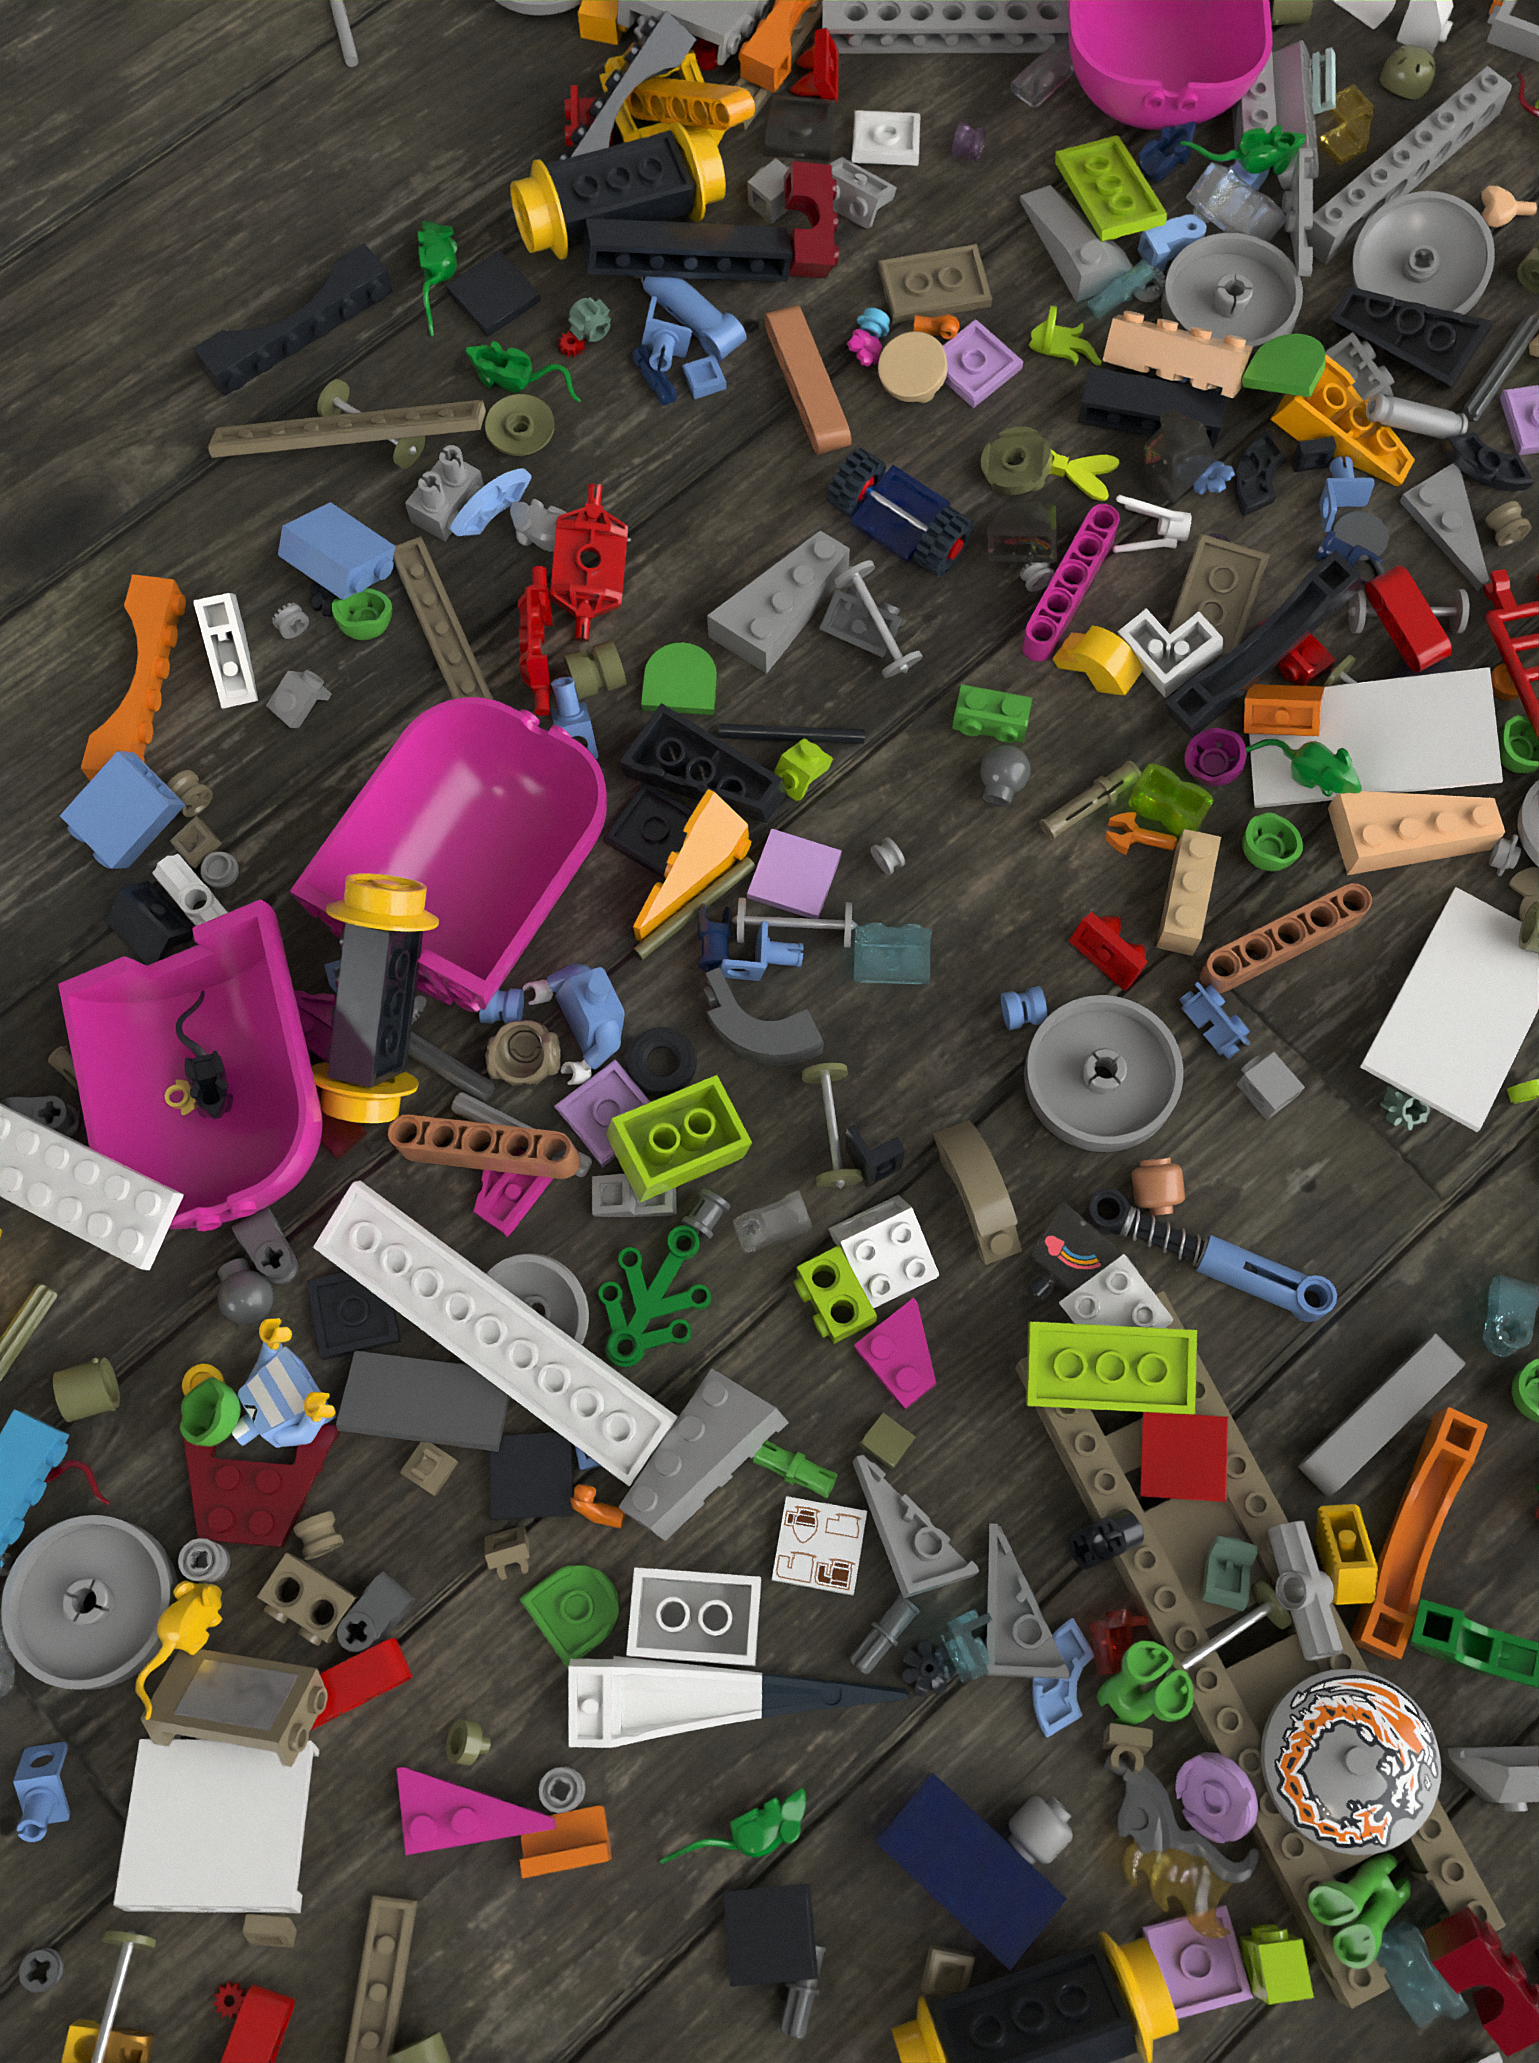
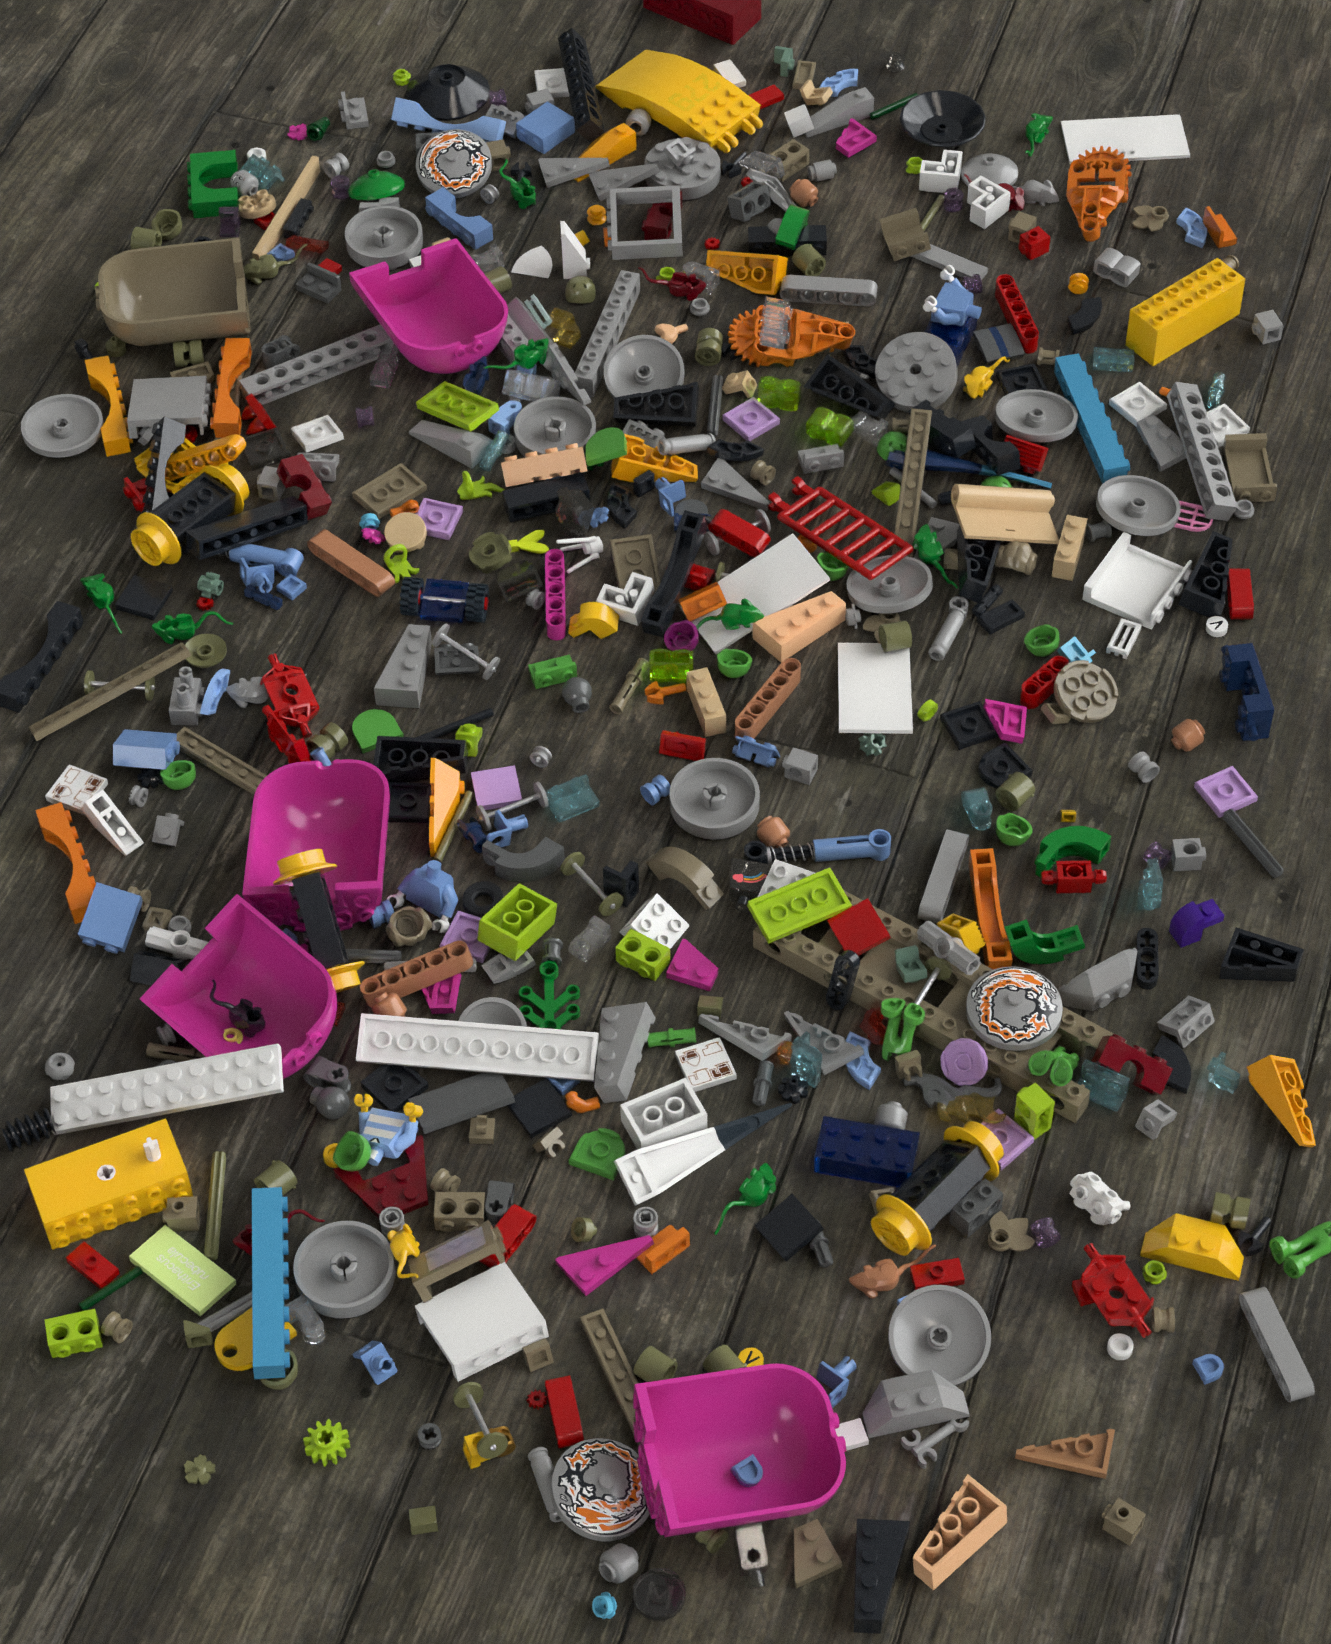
camera: 30 degrees left, 20 degrees down
none -> white tile [45,765,108,815]
none -> nougat head [371,991,407,1017]
none -> lime piece [384,544,419,583]
none -> clear orange tile [777,1040,793,1065]

